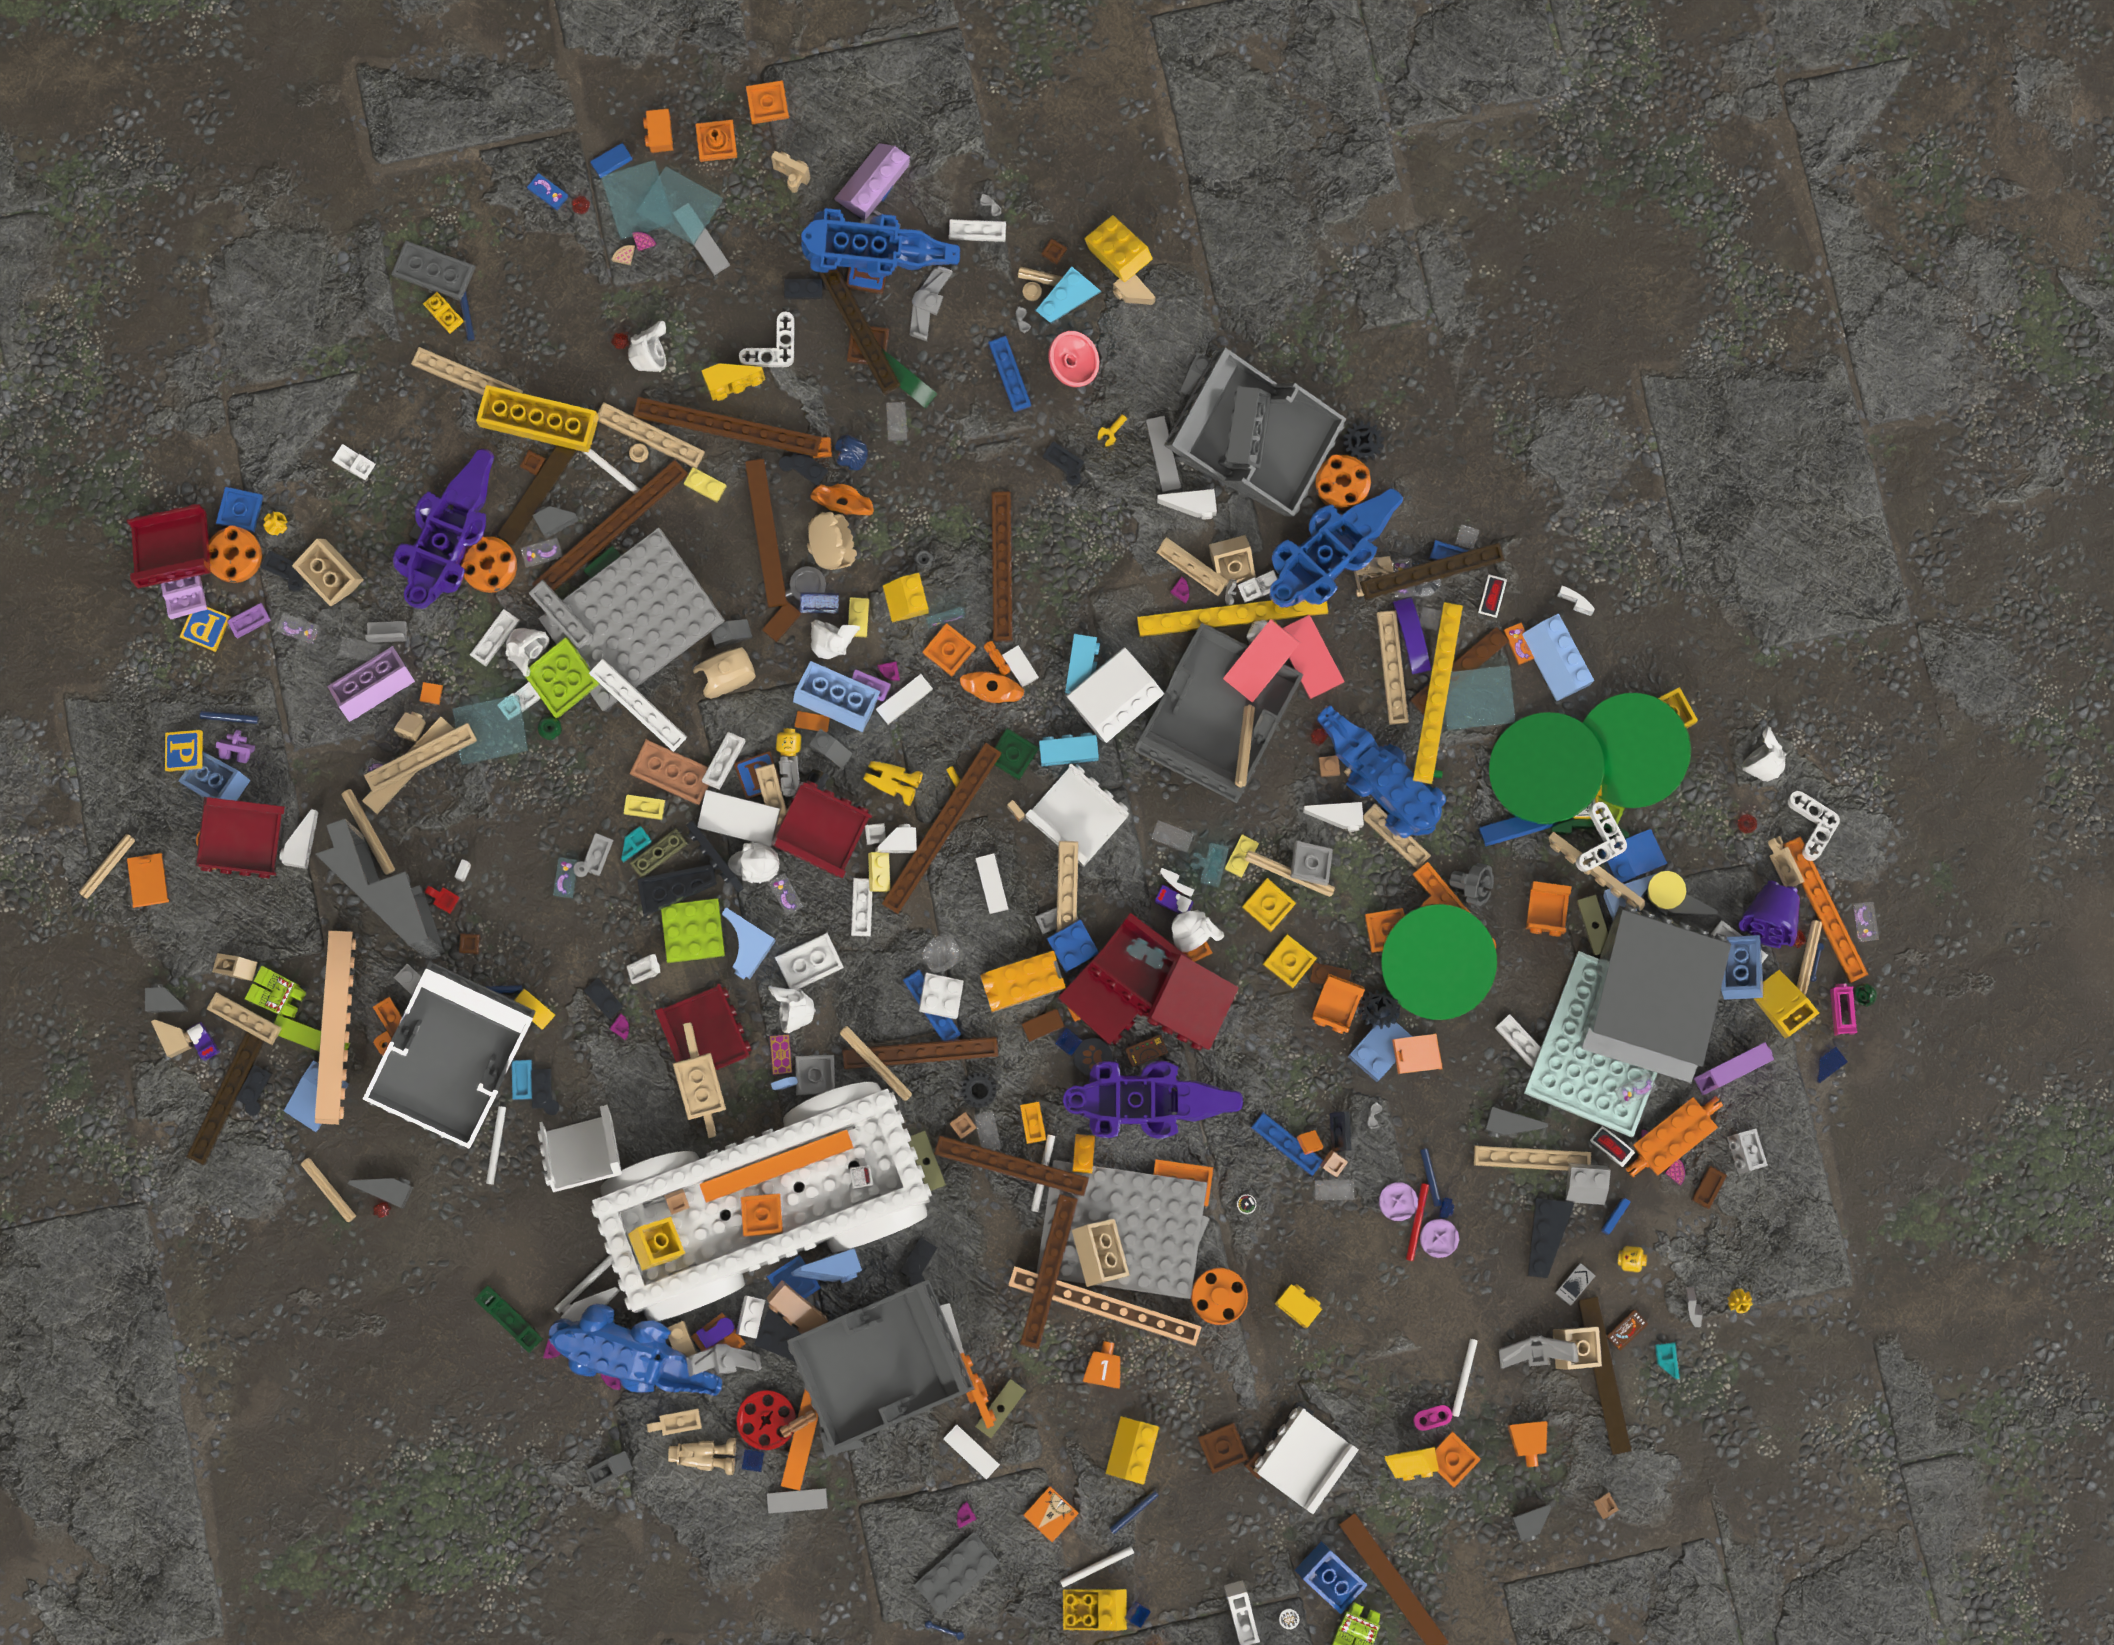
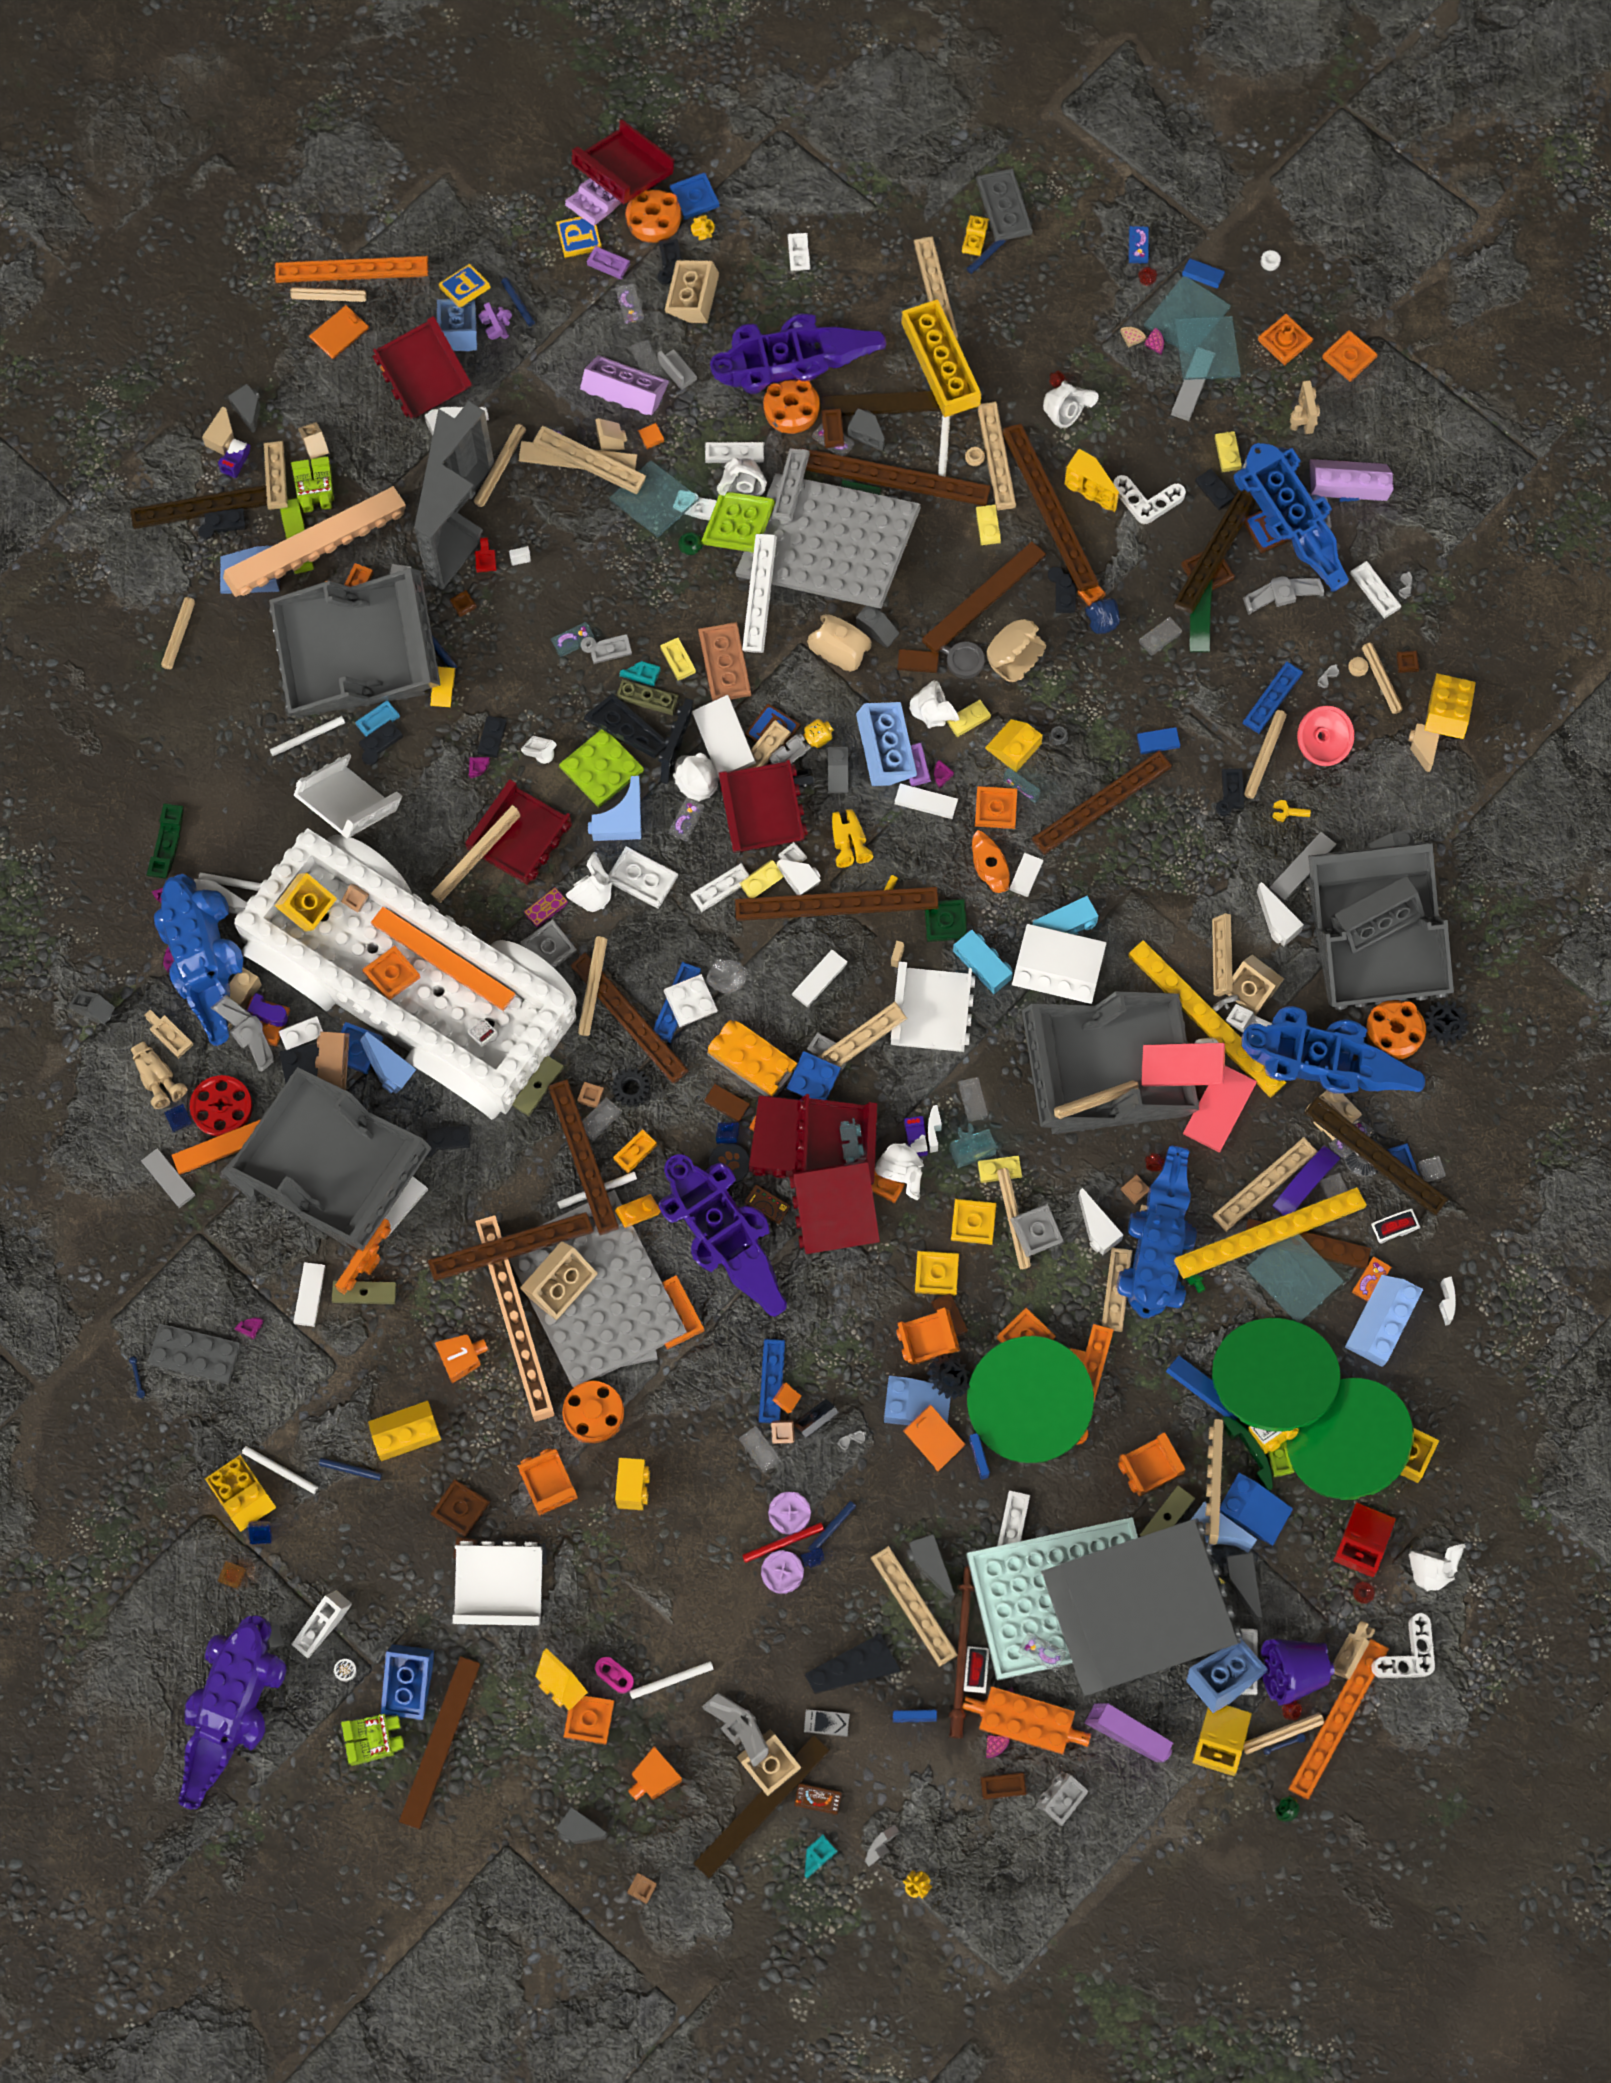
camera: 60 degrees right, 10 degrees down
dark grey slope [348,1177,414,1209] -> none
clear red plate [373,1202,391,1218] -> none
reddish brown tile [520,450,546,476] -> none
orange brick [643,109,673,153] -> none
tan tile [673,1053,726,1120] -> none
white tile [702,732,746,790] -> none
light blue tile [771,1077,798,1090] -> none
medium nougat axle [780,1410,817,1437] -> none
orange sticker [795,711,830,733] -> none
clear blue tile [800,593,839,613] -> none
orange piece [810,484,874,515] -> none
orange axle [984,641,1011,675] -> none
orange tile [1023,1487,1079,1542] -> none
medium azure wedge [1036,267,1102,323] -> none
magenta tile [1170,577,1189,604] -> none
black tile [1237,1195,1256,1214] -> none
dark grey piece [1450,863,1494,908] -> none
light grey slope [1565,1163,1610,1205] -> none
white beam [1576,802,1627,872] -> none
yellow head [1618,1246,1647,1272] -> none
light yellow tile [1647,871,1686,909] -> none
clear blue tile [1817,1047,1848,1084] -> none
dark pink window [1830,984,1857,1036] -> none
clear tile [1853,902,1879,942] -> none
none -> orange tile [275,256,428,283]
none -> orange panel [517,1448,578,1516]
none -> reddish brown tile [821,409,844,448]
none -> copper bar [949,1566,975,1738]
none -> blue tile [969,1433,990,1480]
none -> blue tile [1137,727,1180,755]
none -> light yellow plate [1215,431,1242,472]
none -> tan axle [1244,710,1287,799]
none -> white tile [1261,251,1281,271]
none -> red slope [1333,1502,1396,1578]

